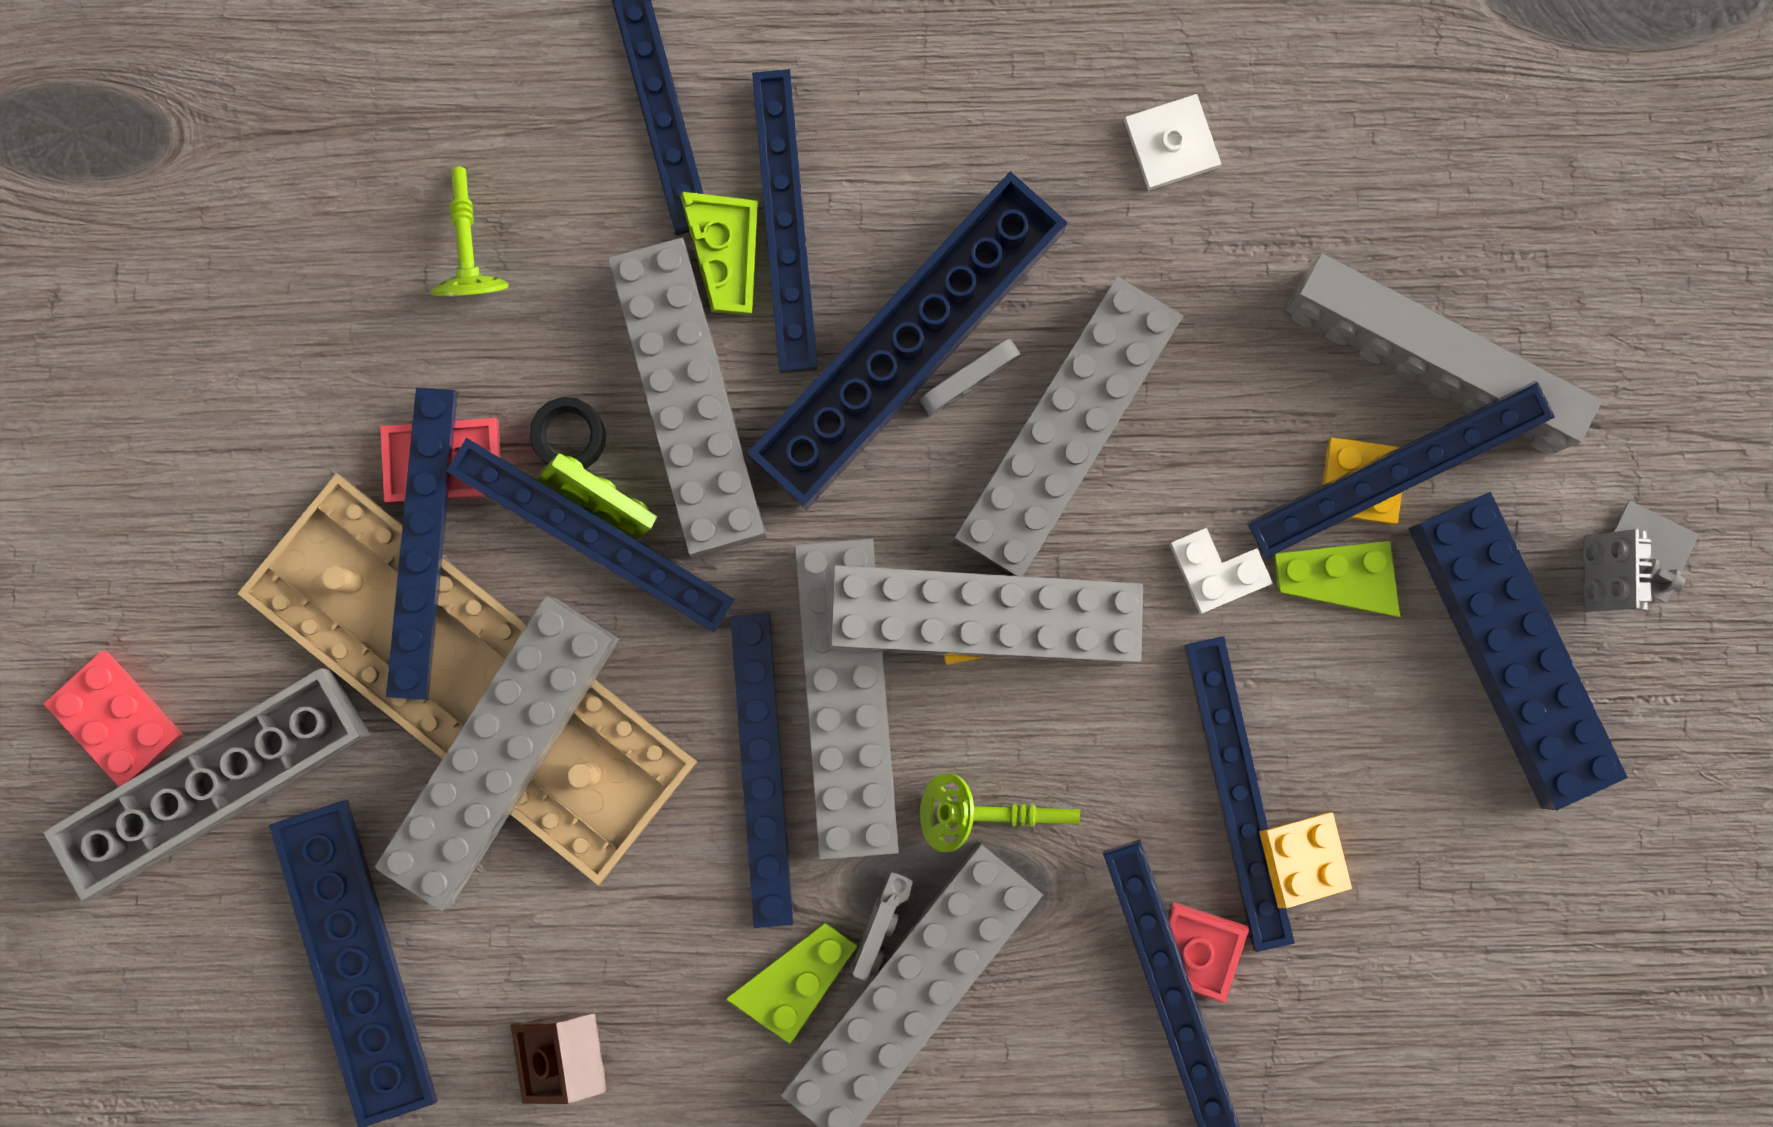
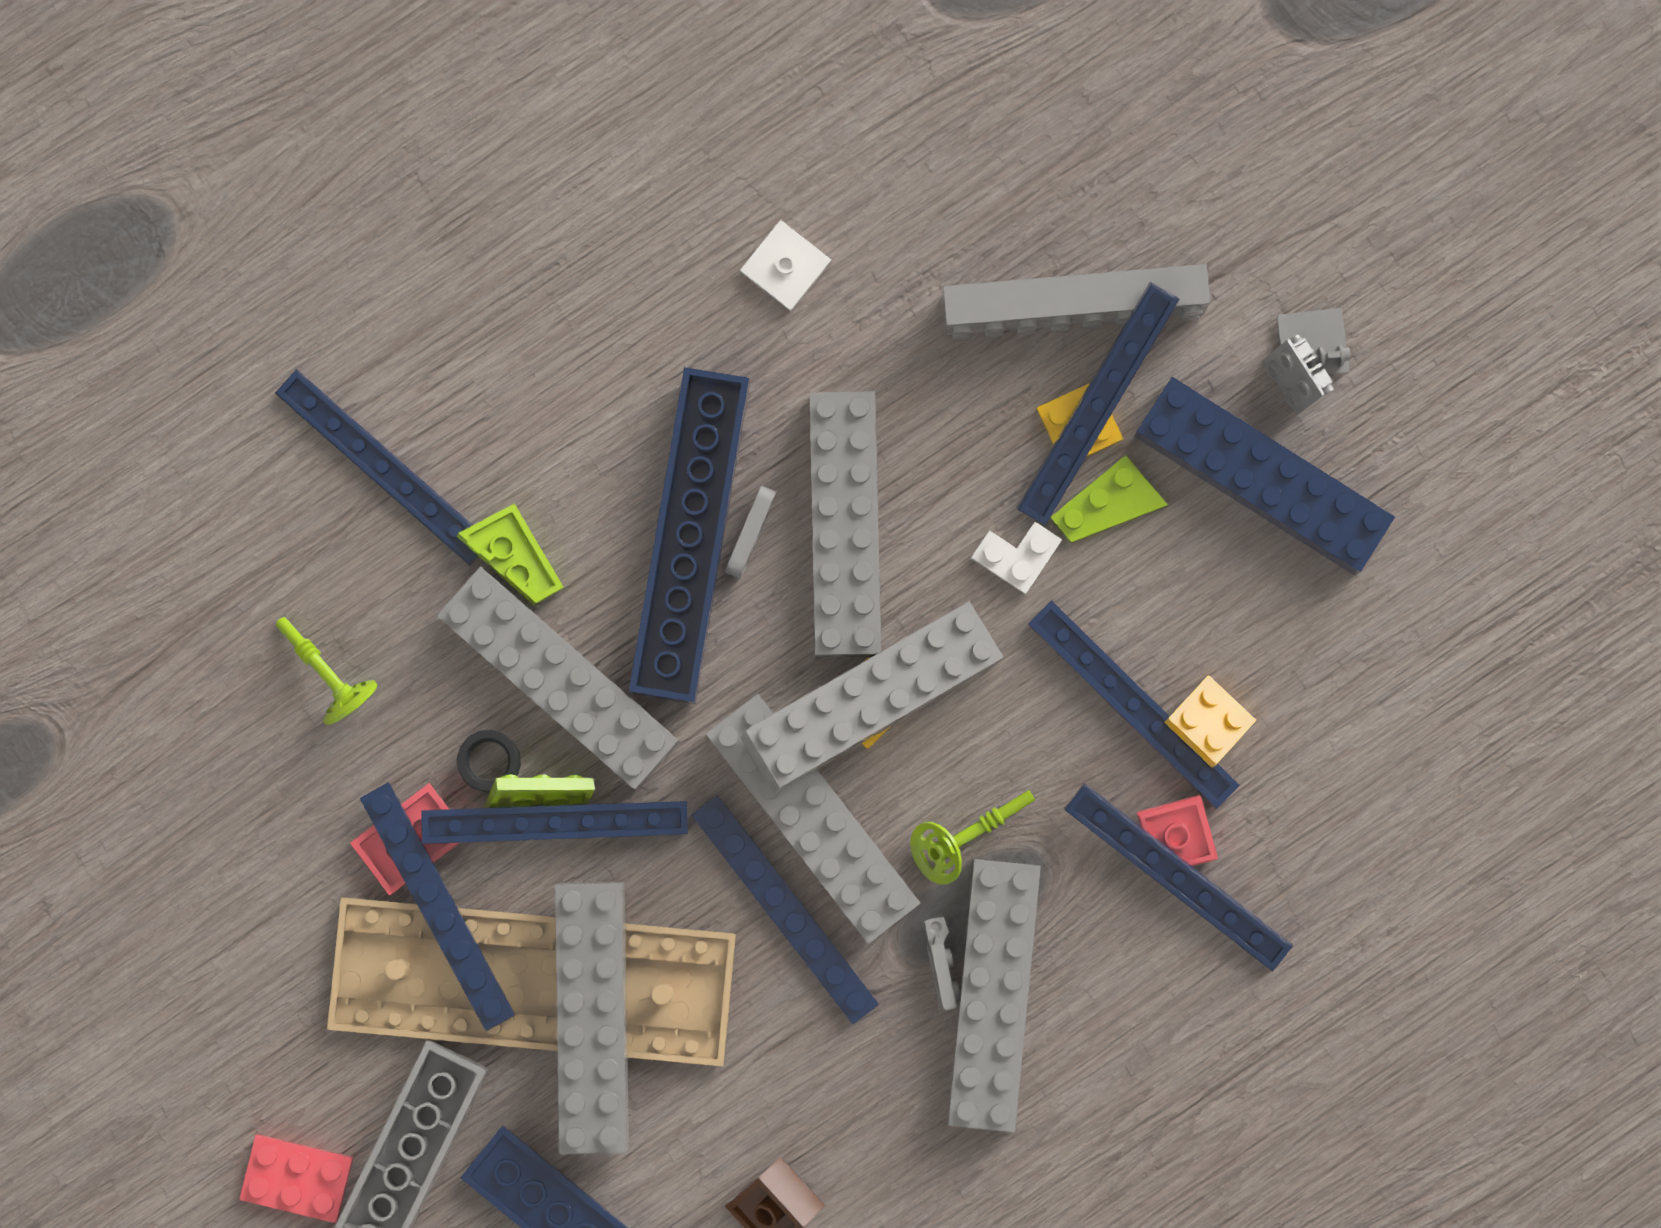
camera: 30 degrees left, 0 degrees up
lime wing [726,922,858,1044] -> none
dark blue plate [752,69,818,374] -> none

